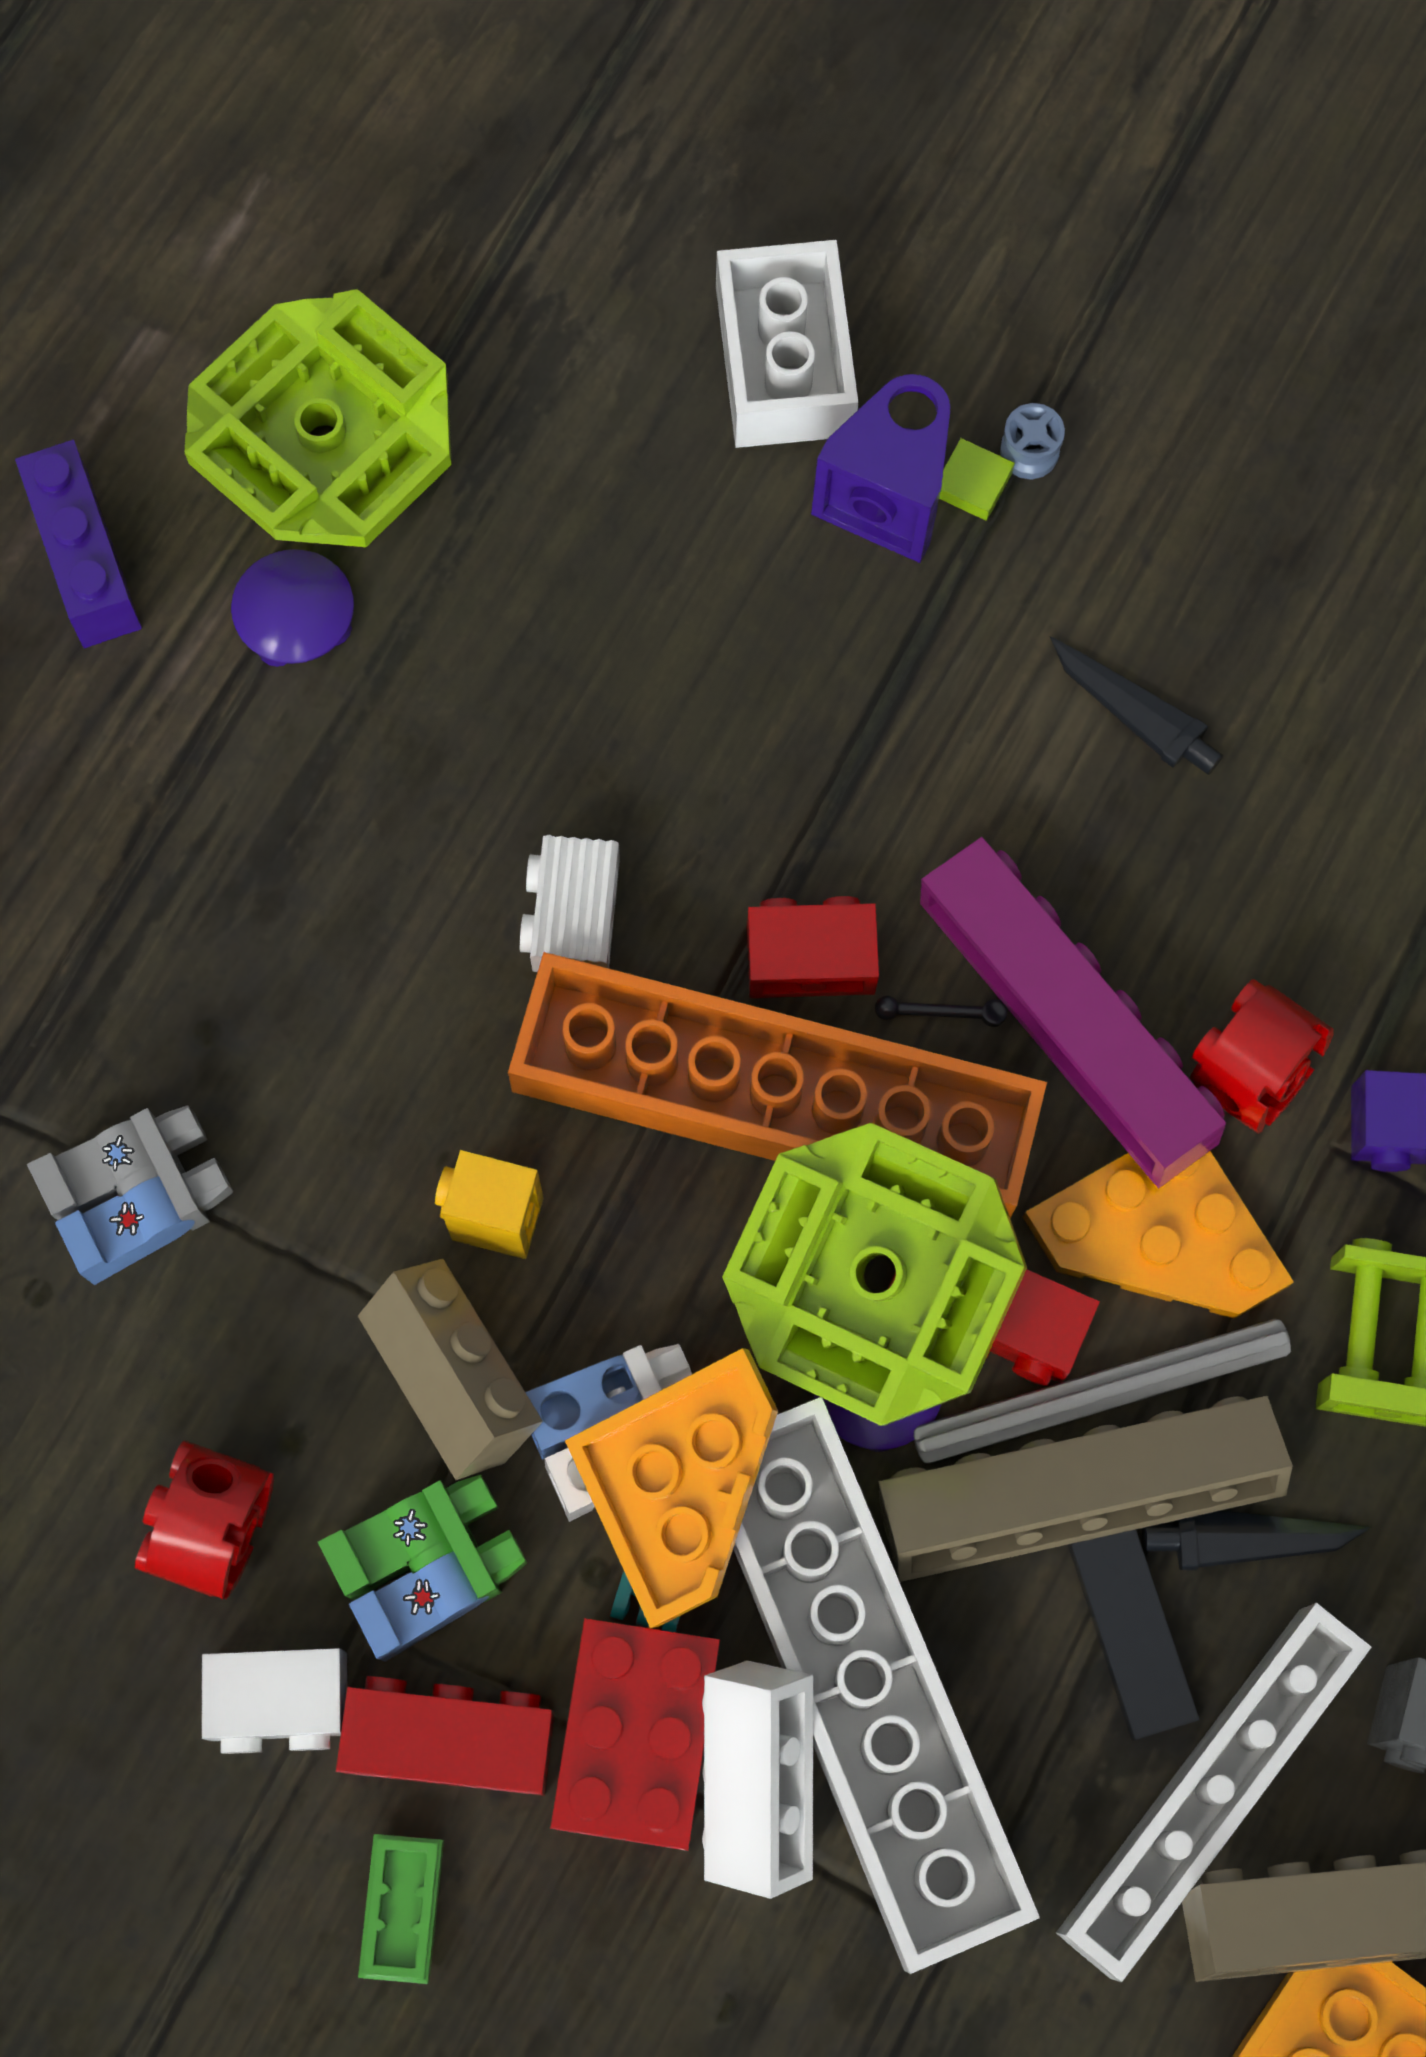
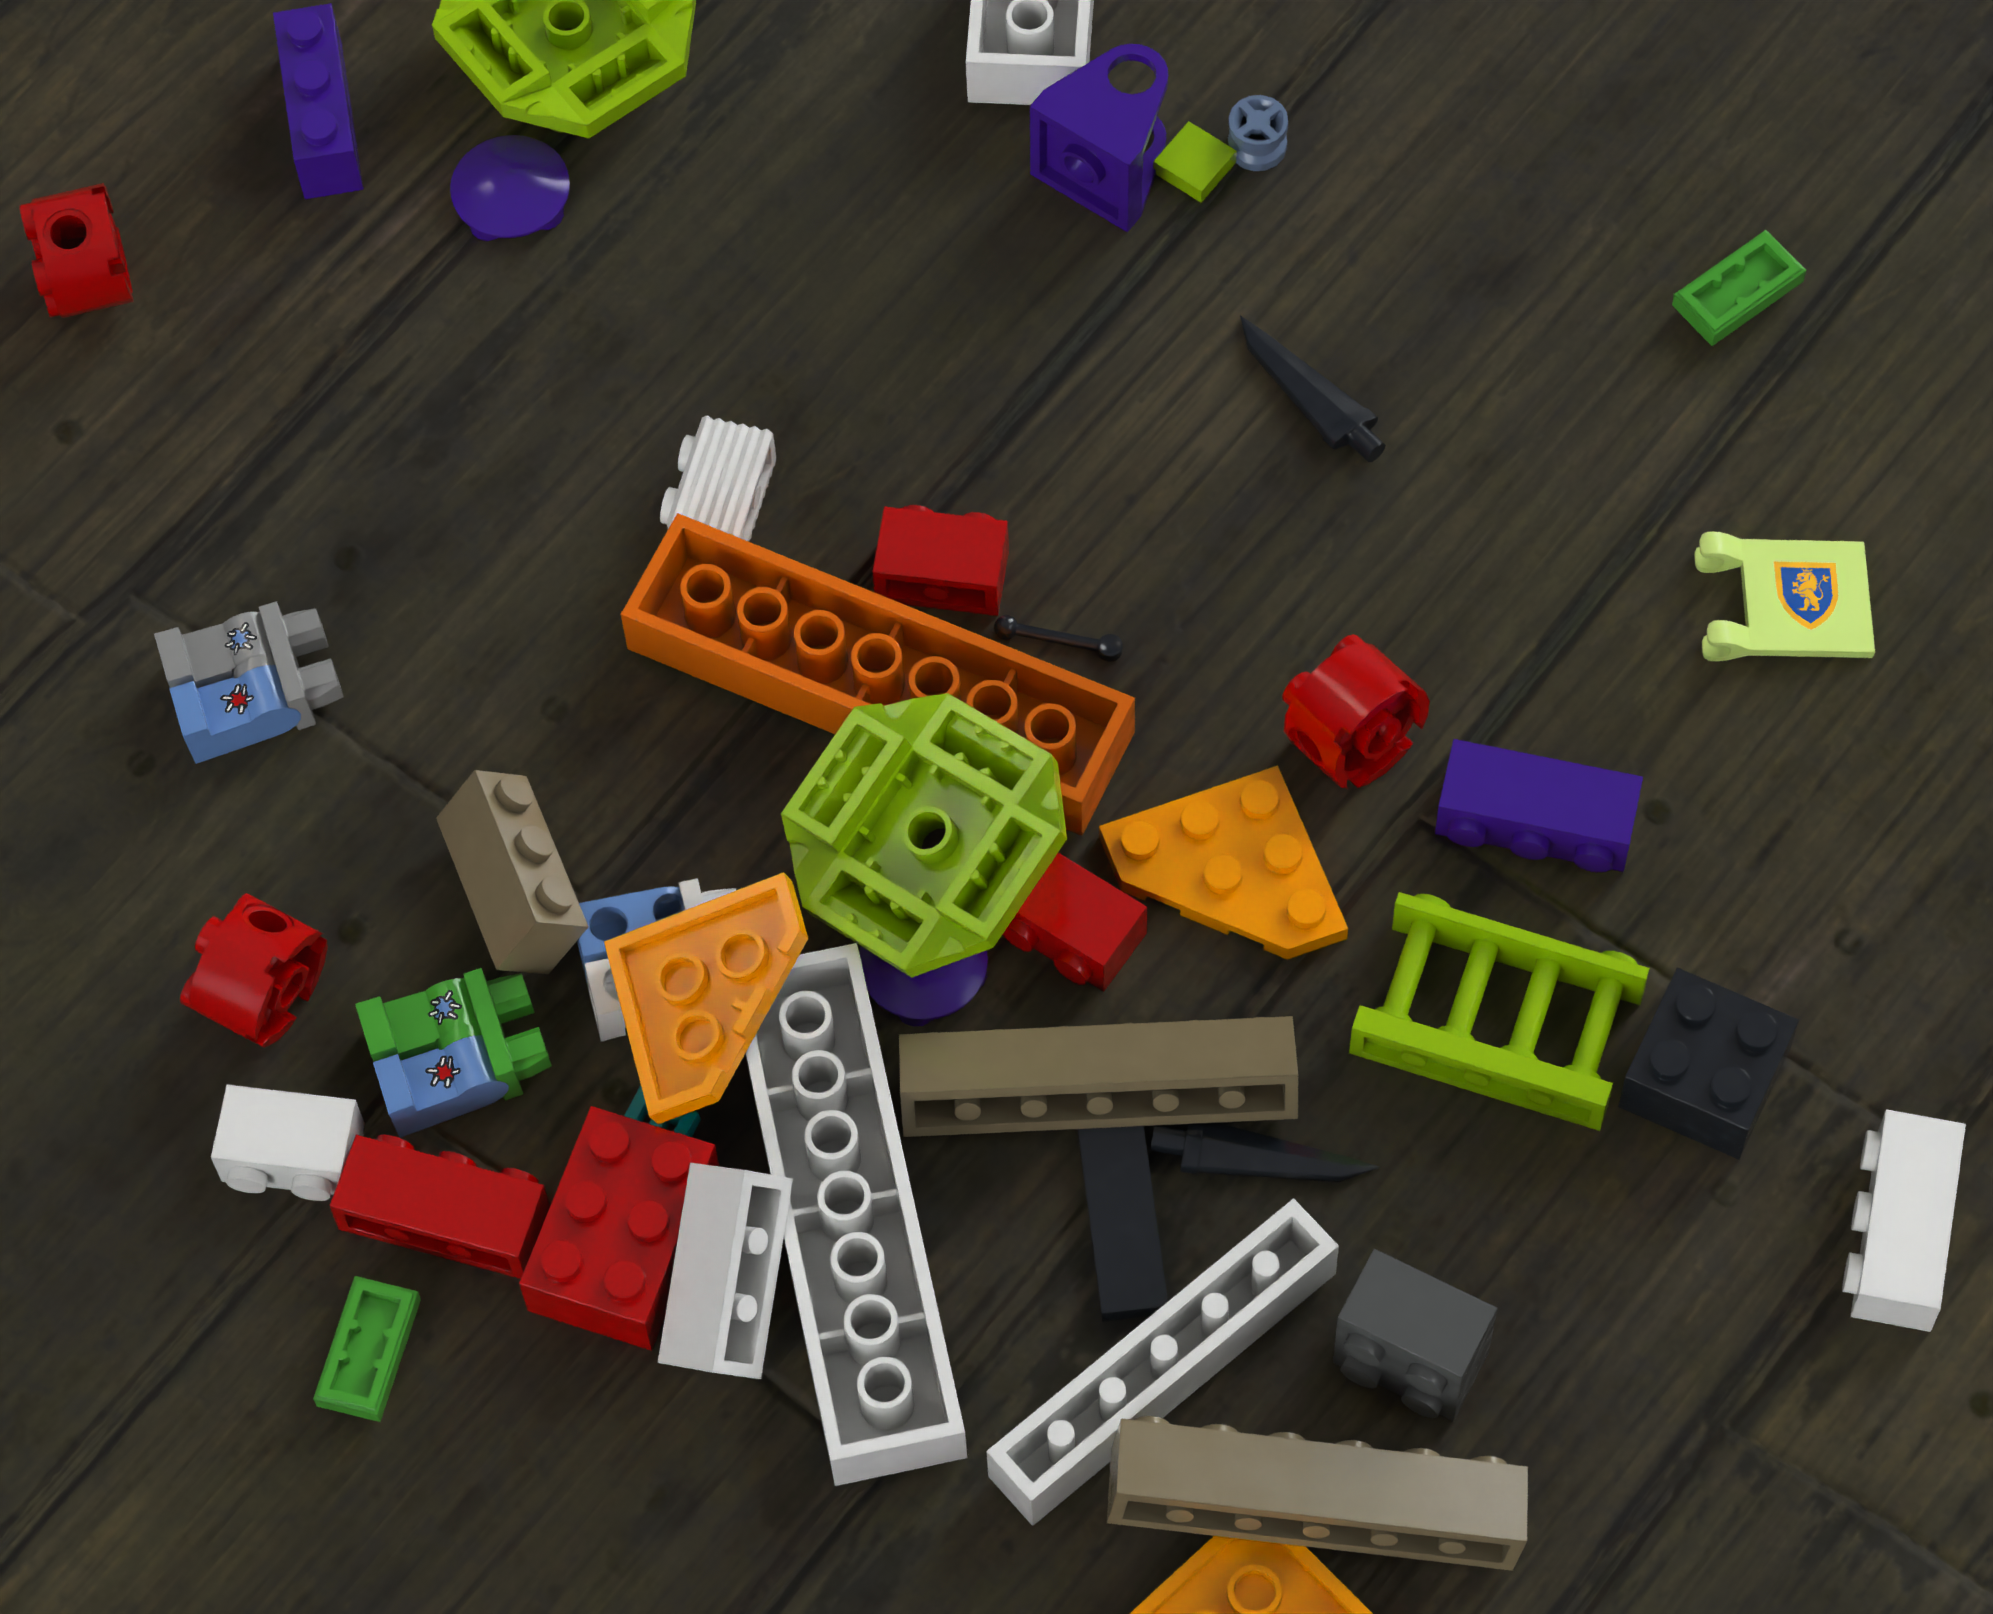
camera: 15 degrees right, 10 degrees down
yellow brick [435,1150,544,1259] -> none
light grey axle [914,1319,1291,1464] -> none
magenta brick [920,837,1226,1189] -> none

